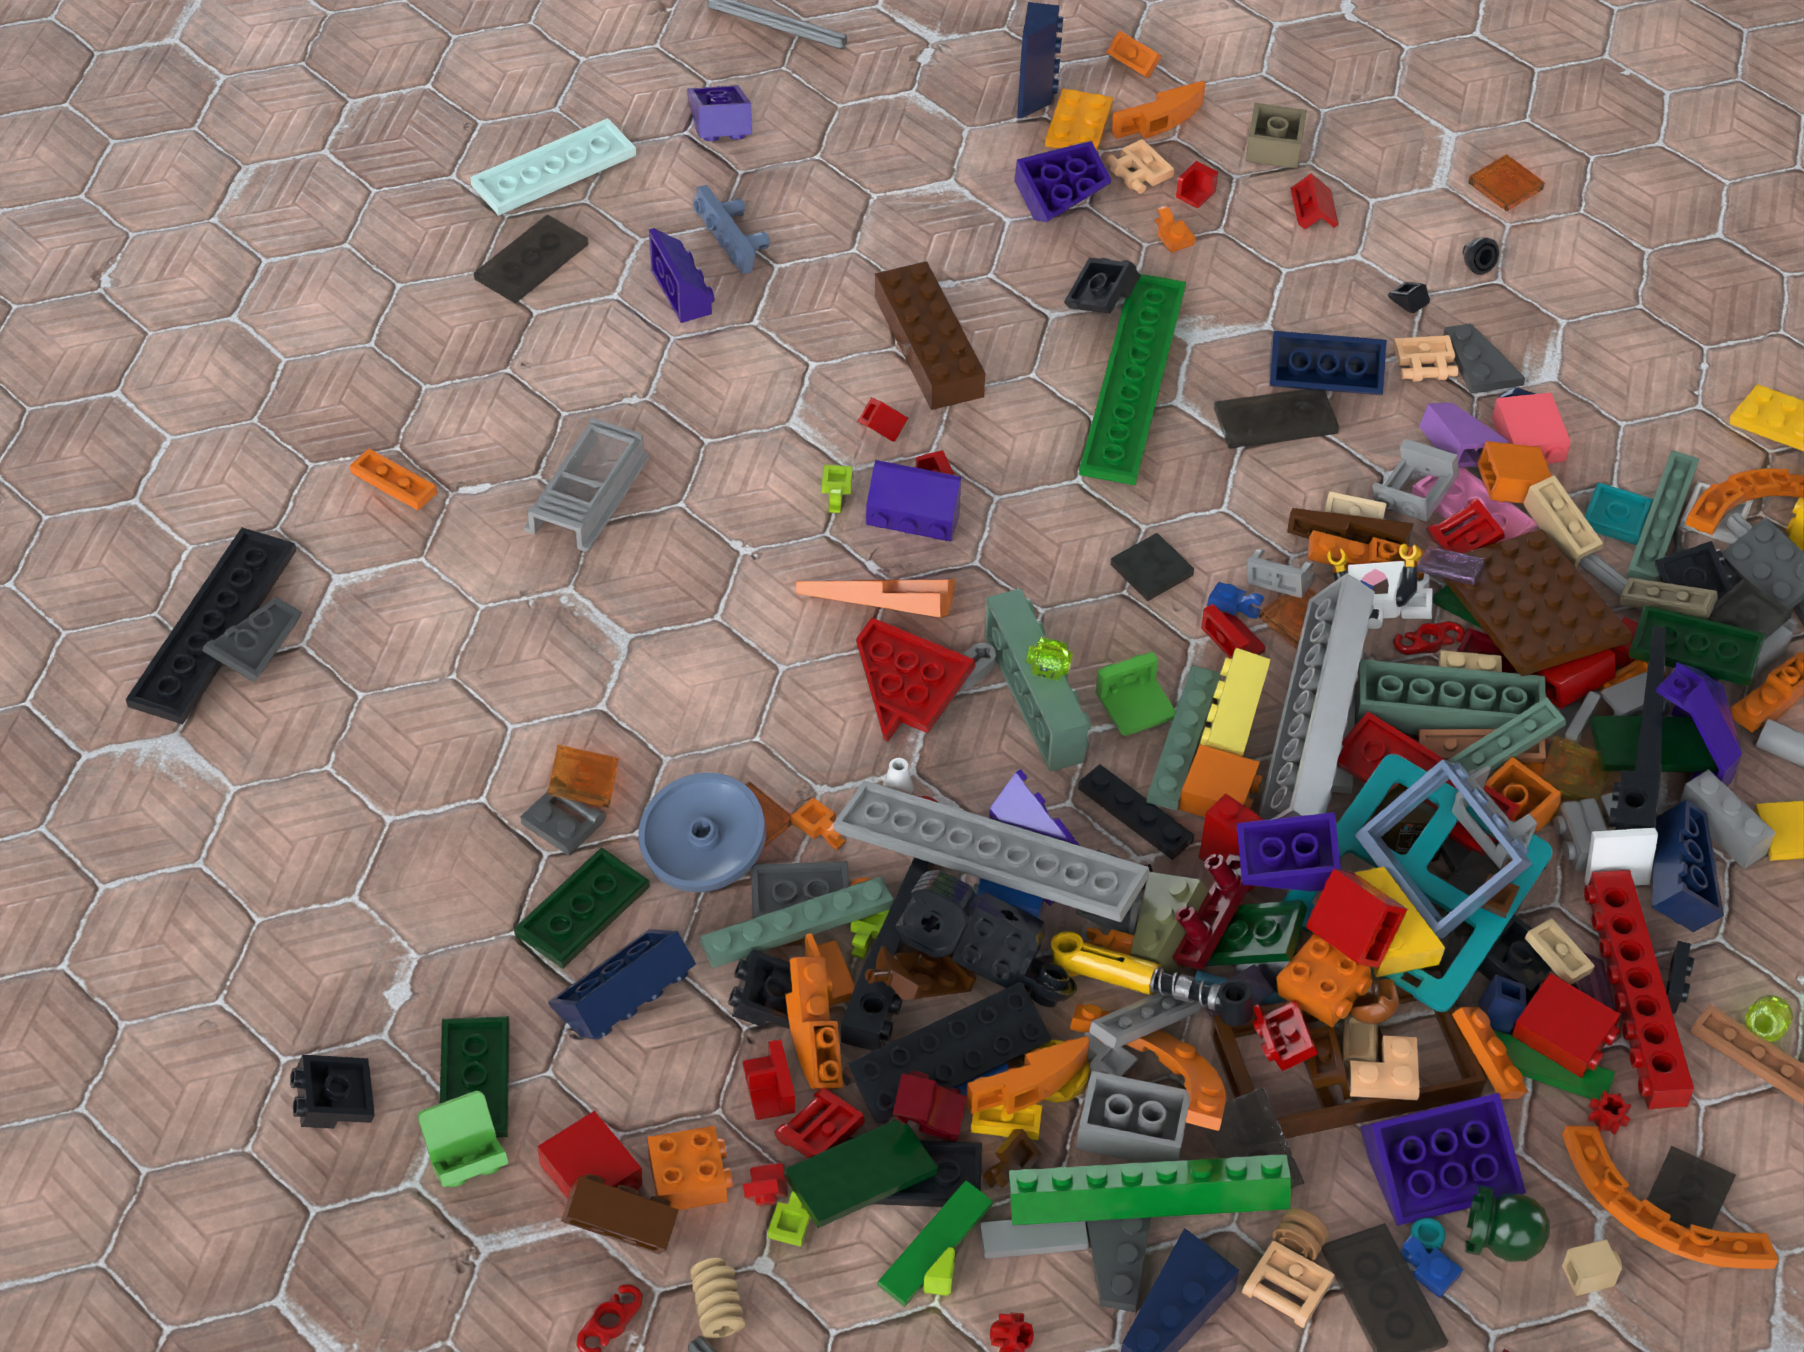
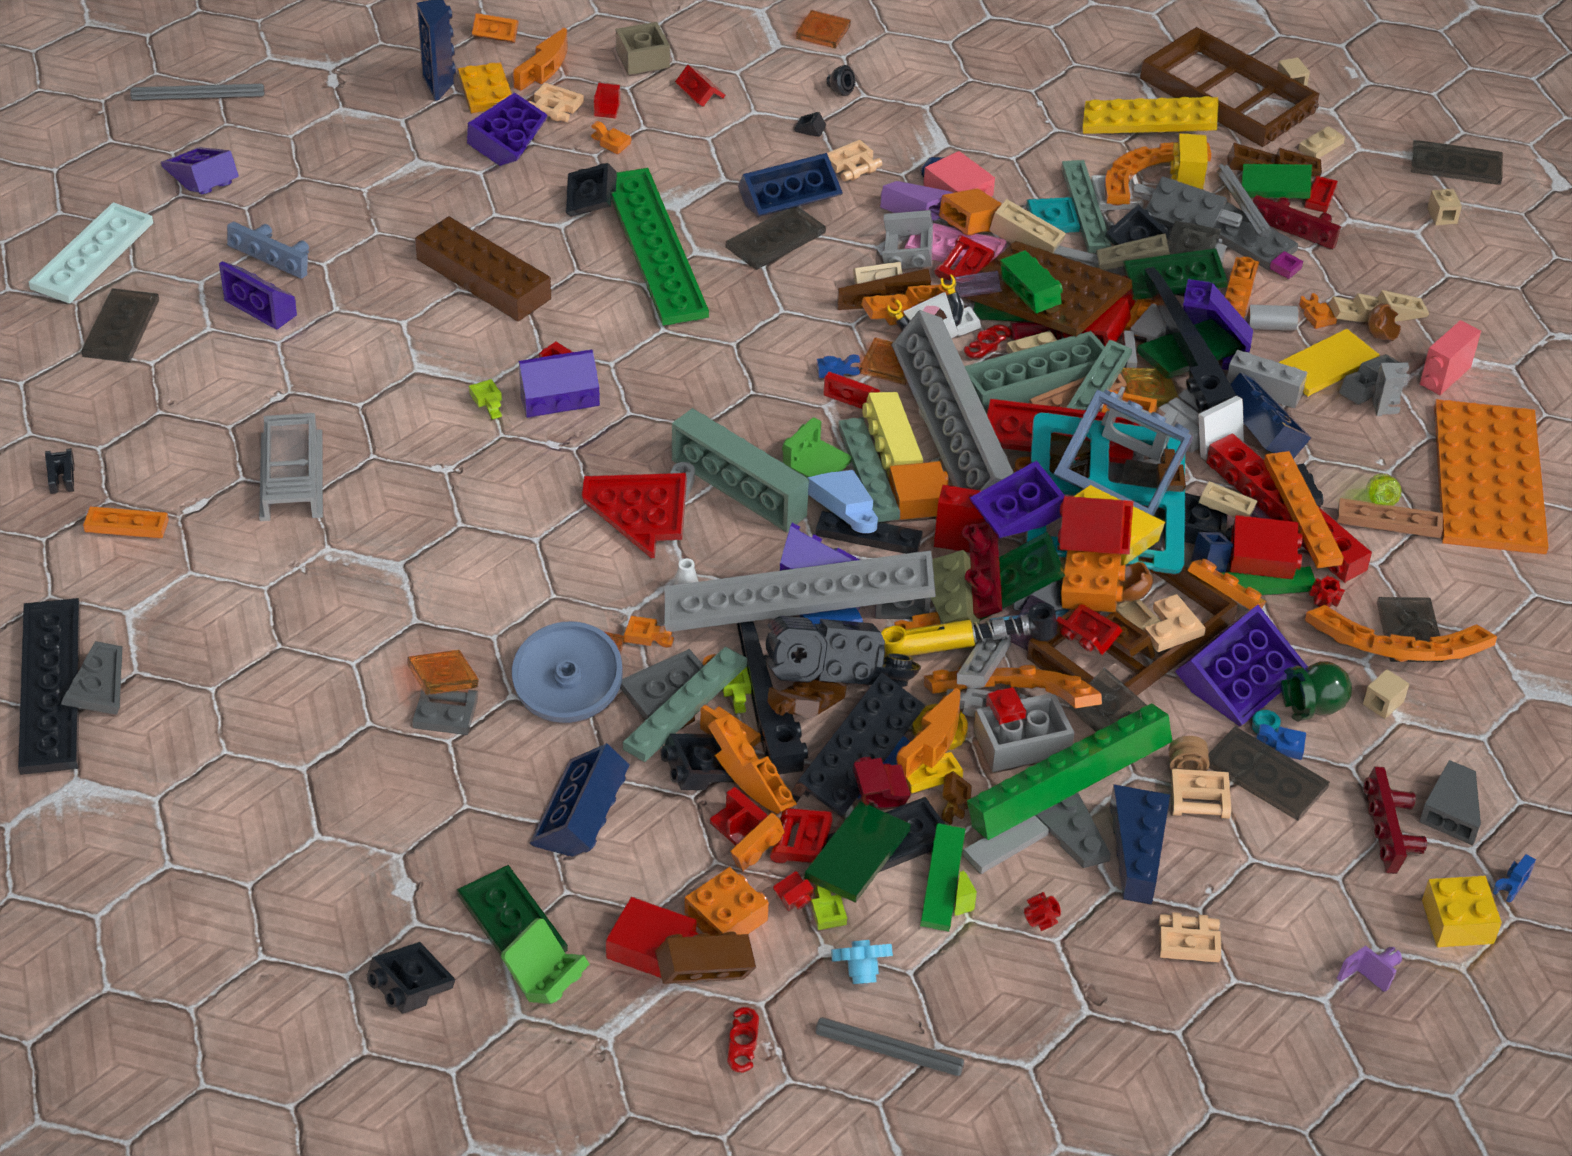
camera: 30 degrees left, 5 degrees down
dark green tile [514,847,650,969] -> none
tan piece [690,1257,745,1339] -> none
wedge [796,579,955,618] -> none
red panel [857,397,908,442] -> none
clear neon green head [1025,637,1073,681] -> none
pearl dark grey tile [1110,533,1194,601] -> none
light grey hinge [1246,549,1316,598] -> none
dark grey wing [1443,324,1525,394] -> none
none -> black piece [45,448,75,494]
none -> orange plate [730,813,785,872]
none -> light blue piece [807,470,878,533]
none -> medium azure plant [831,940,893,984]
none -> red bracket [986,687,1026,725]
none -> green brick [1000,250,1063,313]
none -> orange plate [1264,451,1344,568]

